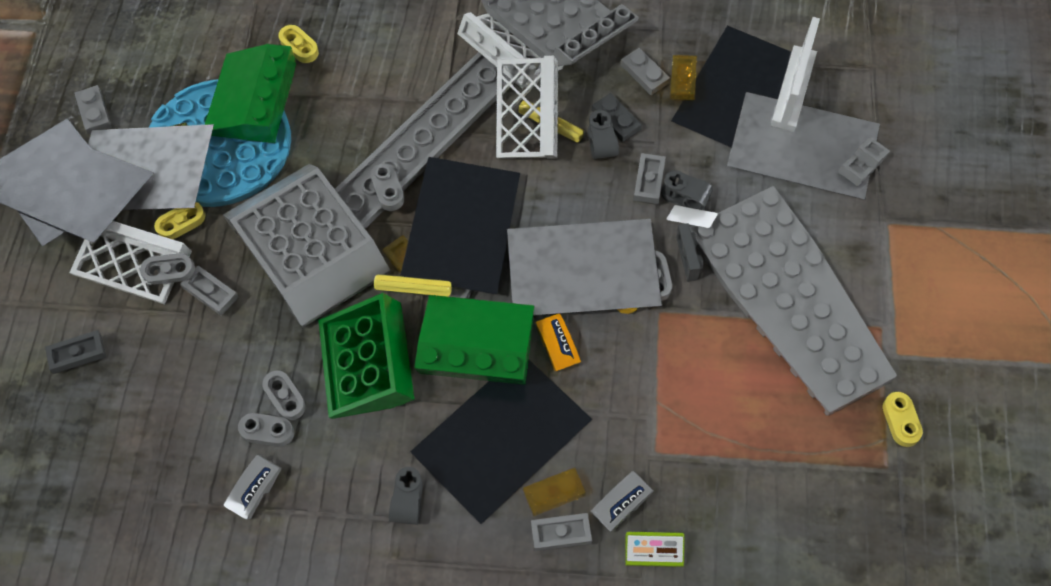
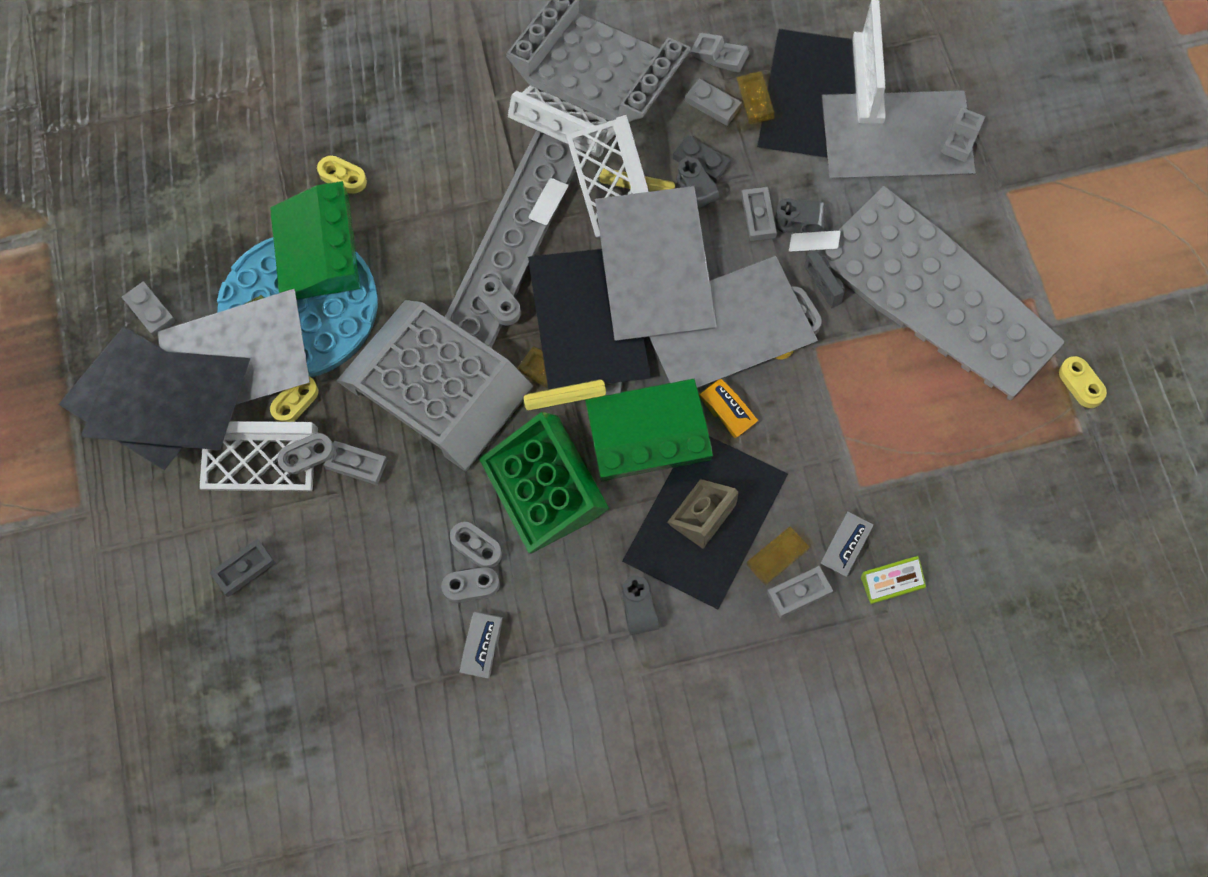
camera: 15 degrees left, 5 degrees up
none -> white sticker [529,178,568,225]
none -> flat silver sticker [595,186,716,341]
none -> dark tan slope [668,479,738,548]
none -> light grey slope [690,33,749,72]

